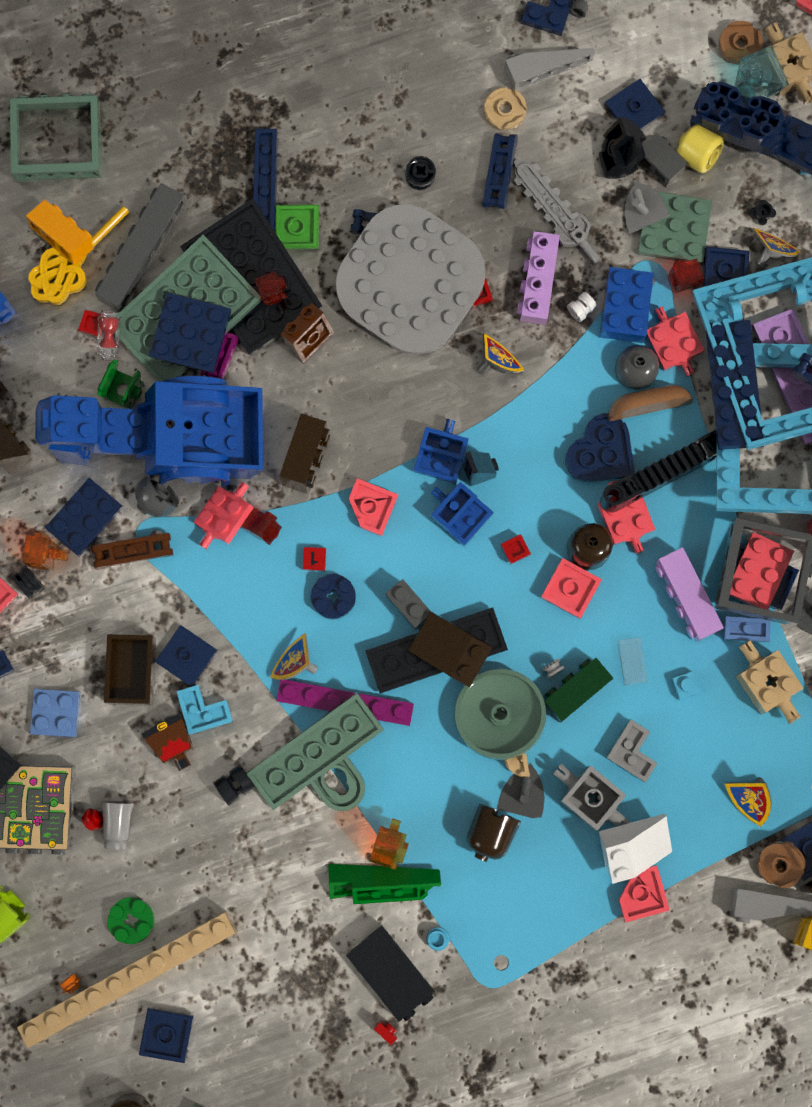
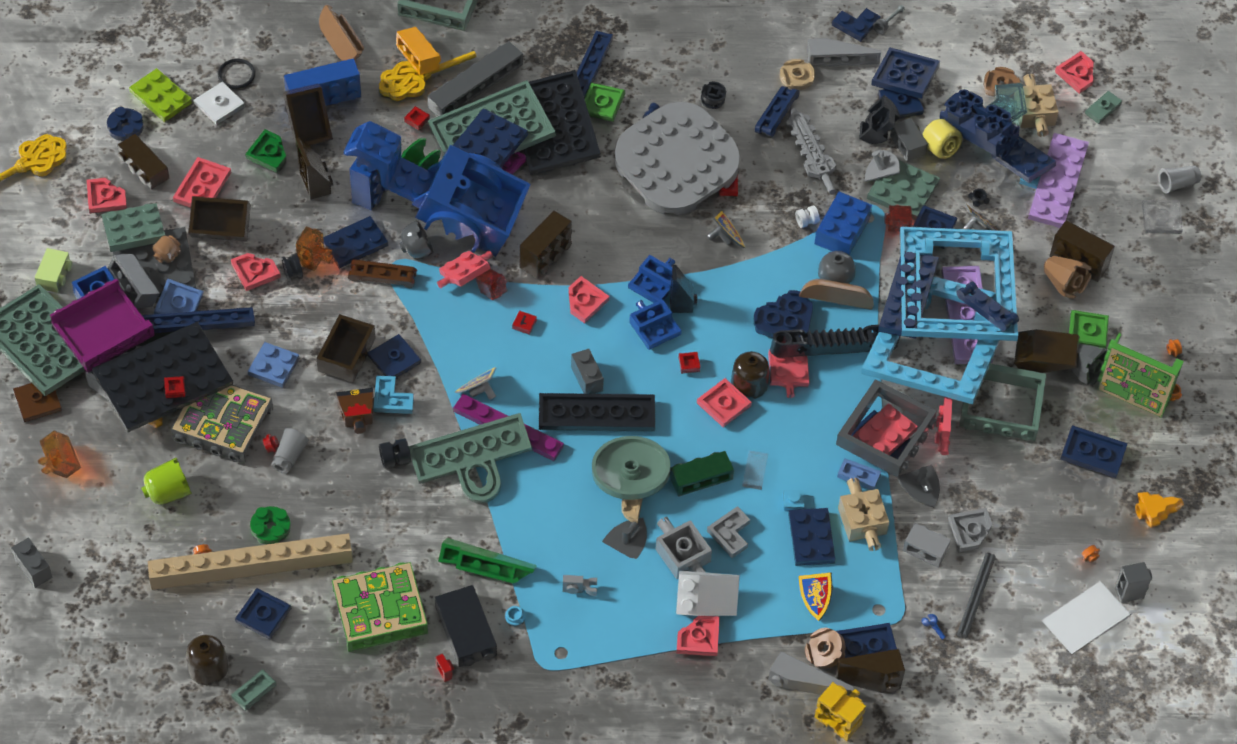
camera: 20 degrees right, 25 degrees down
clear piece [97,310,121,361] -> none
clear red brick [255,271,287,305] -> none
reddish brown plate [281,303,334,363] -> none
dark blue plate [311,574,356,620] -> none
clear orange brick [370,818,409,870] -> none
dark brown slope [408,611,492,687] -> none
dark brown cylinder [466,804,521,862] -> none
lavender brick [517,231,560,325] -> none
light grey bush [542,658,565,678] -> none
coral plate [647,306,705,377] -> none
lavender brick [655,547,724,642] -> none
none -> panel [332,562,428,652]
none -> light grey plate [562,575,597,596]
none -> dark blue plate [788,508,836,566]
none -> dark blue plate [871,47,940,99]

